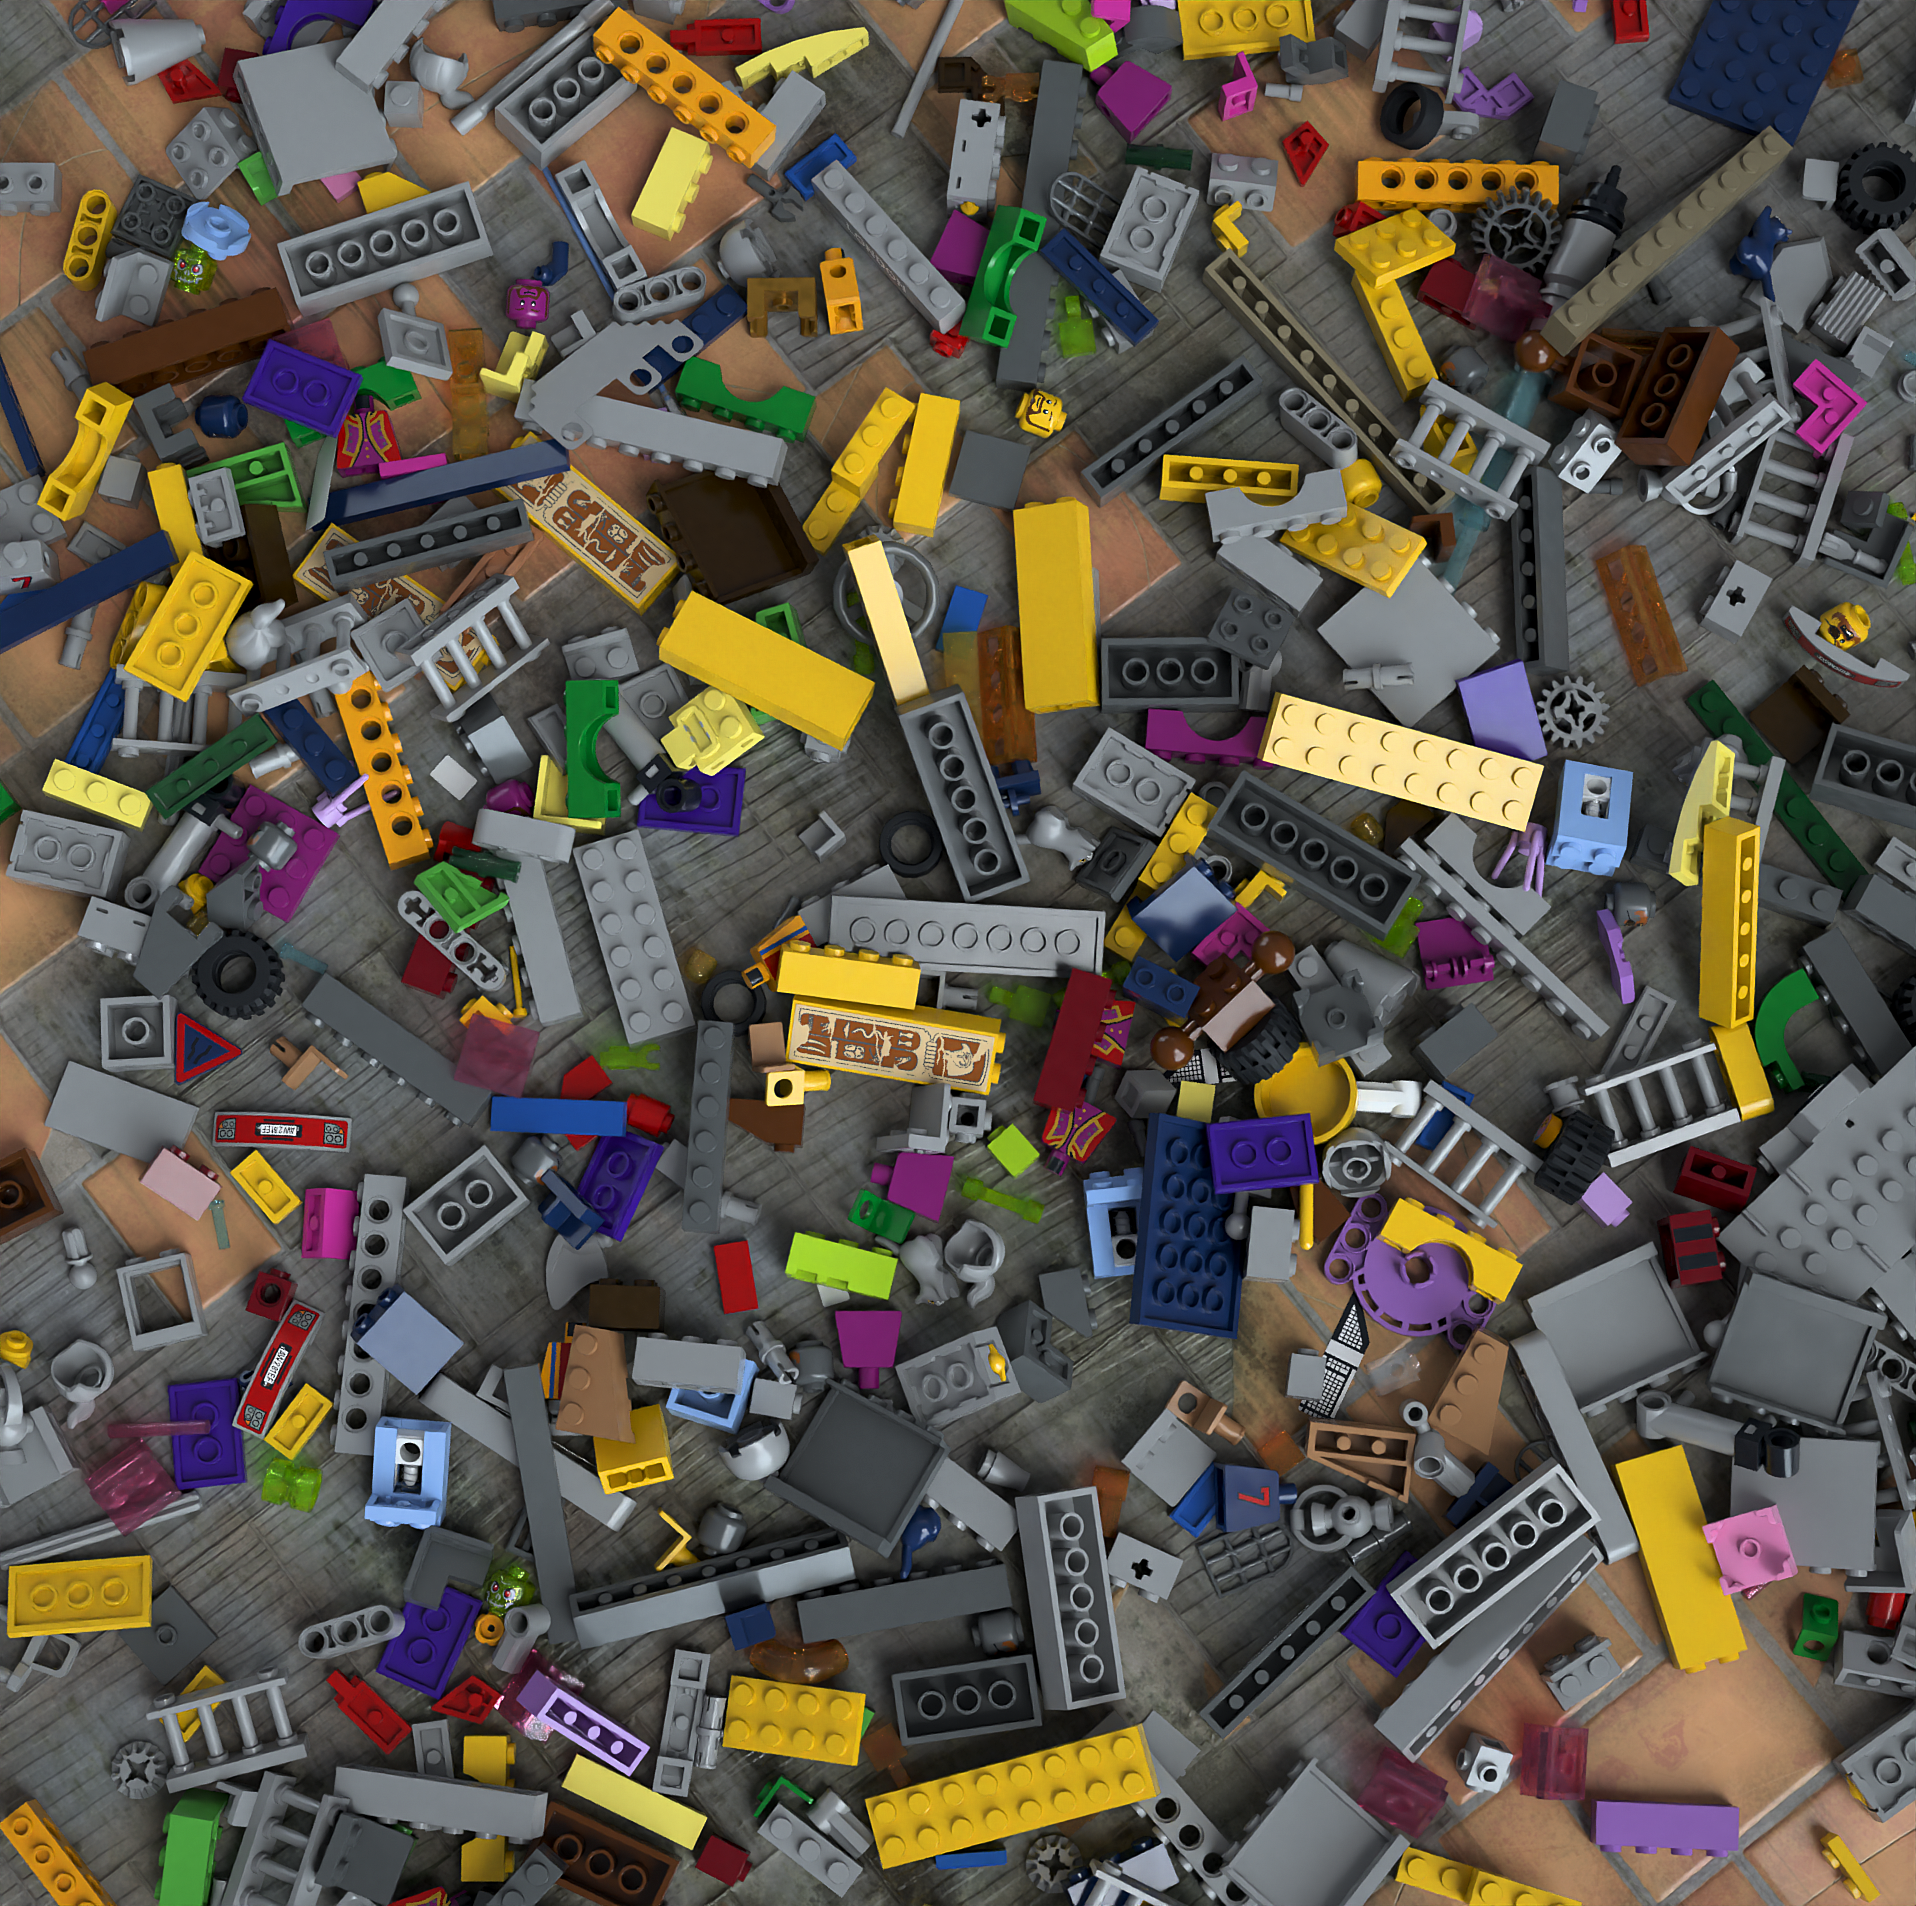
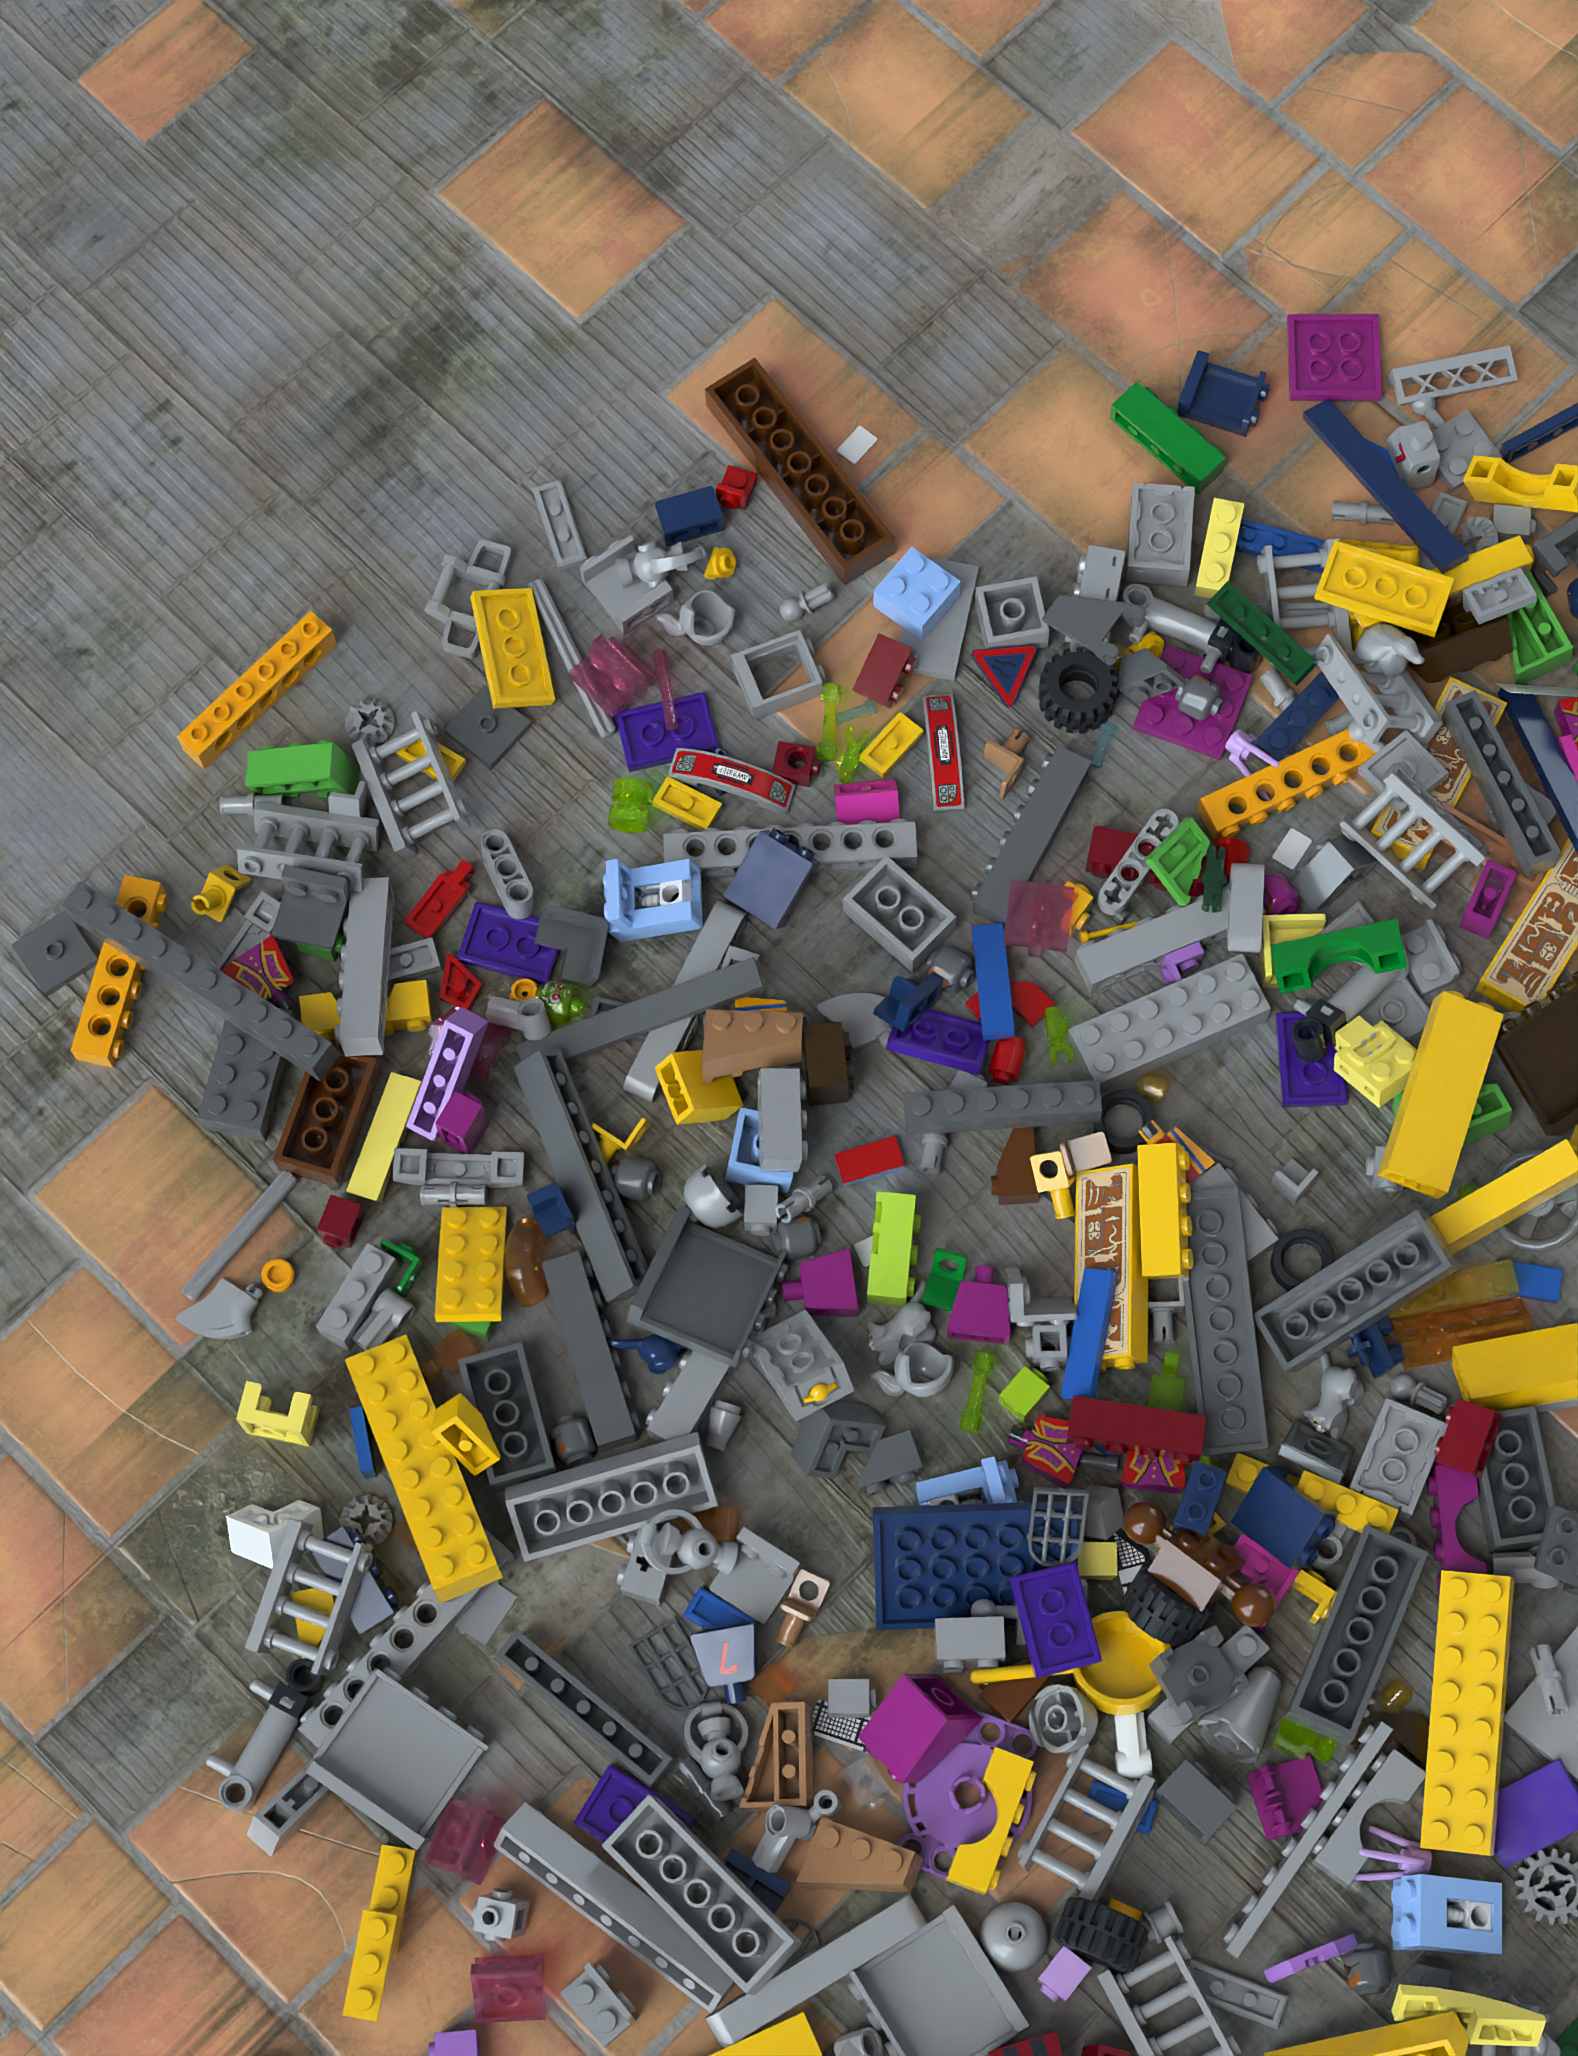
camera: 85 degrees right, 10 degrees down
none -> yellow slope [431,1393,500,1476]
none -> magenta brick [435,1091,489,1154]
none -> light grey piece [639,1508,738,1575]
none -> clear neon green bar [817,684,842,761]
none -> clear neon green plate [835,726,868,784]
none -> magenta slope [858,1674,982,1783]
none -> light blue brick [874,547,961,641]
none -> light grey cylinder [979,1902,1048,1973]
none -> dark grey window [1027,1487,1089,1567]
none -> blue tile [1060,1268,1118,1400]
none -> medium lavender bracket [1159,941,1204,985]
none -> light grey axle [1390,1374,1448,1415]
none -> dark red brick [1435,1398,1503,1479]
none -> light grey gear [1457,516,1499,555]
none -> magenta brick [1459,860,1517,939]

